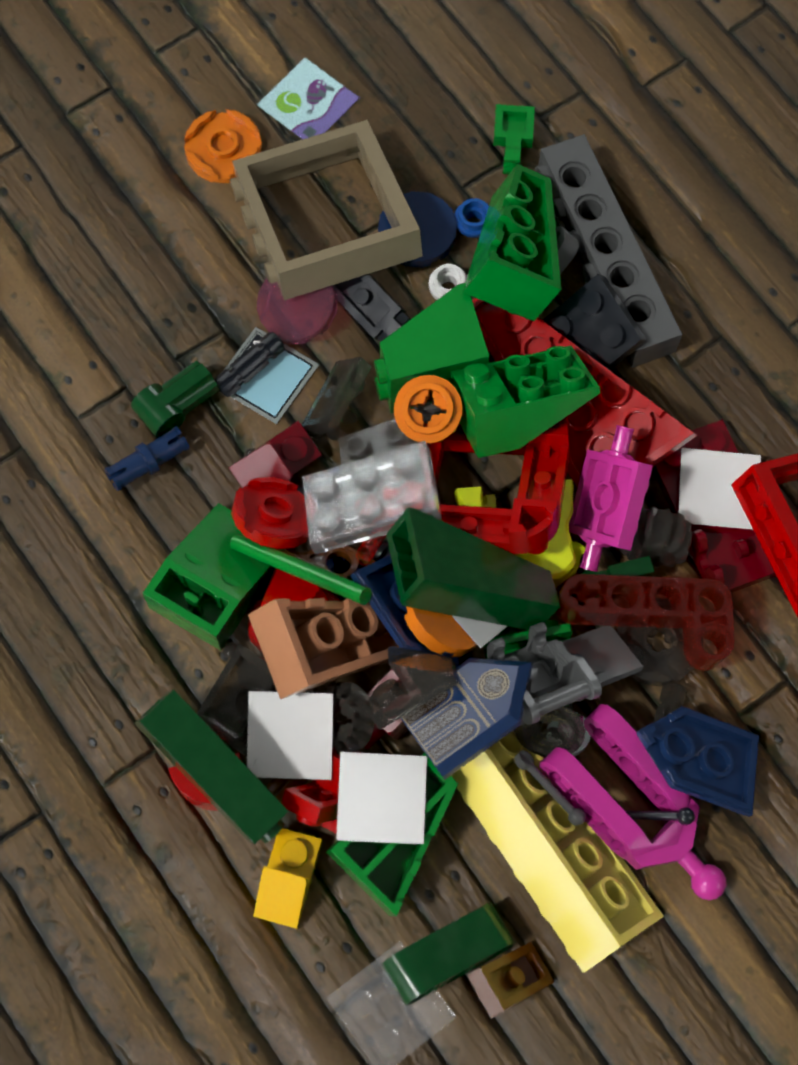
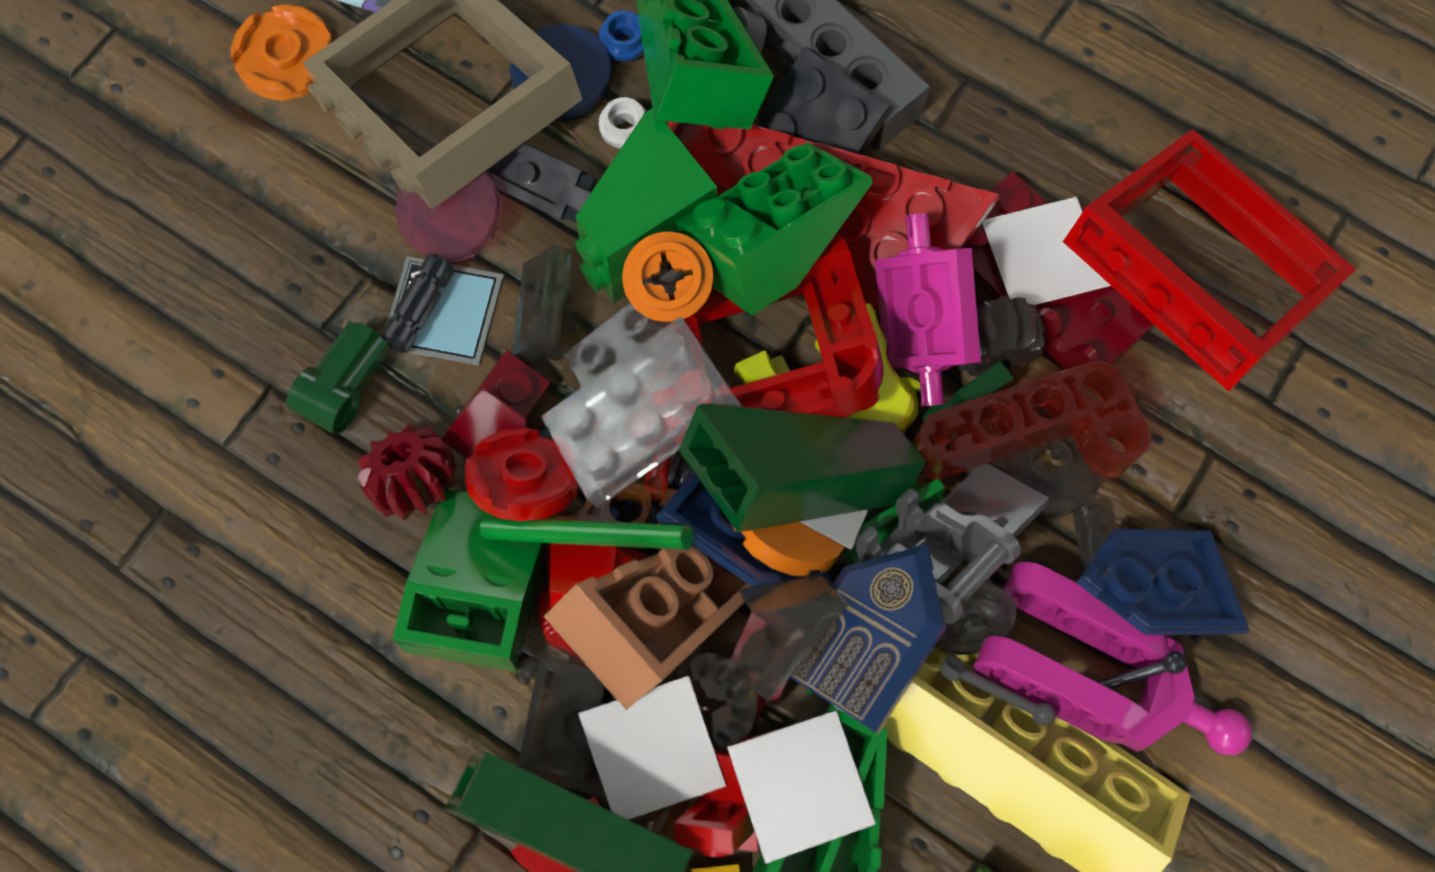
camera: 20 degrees left, 0 degrees up
dark blue pin [104,427,190,491] -> none
none -> dark red gear [357,423,457,521]

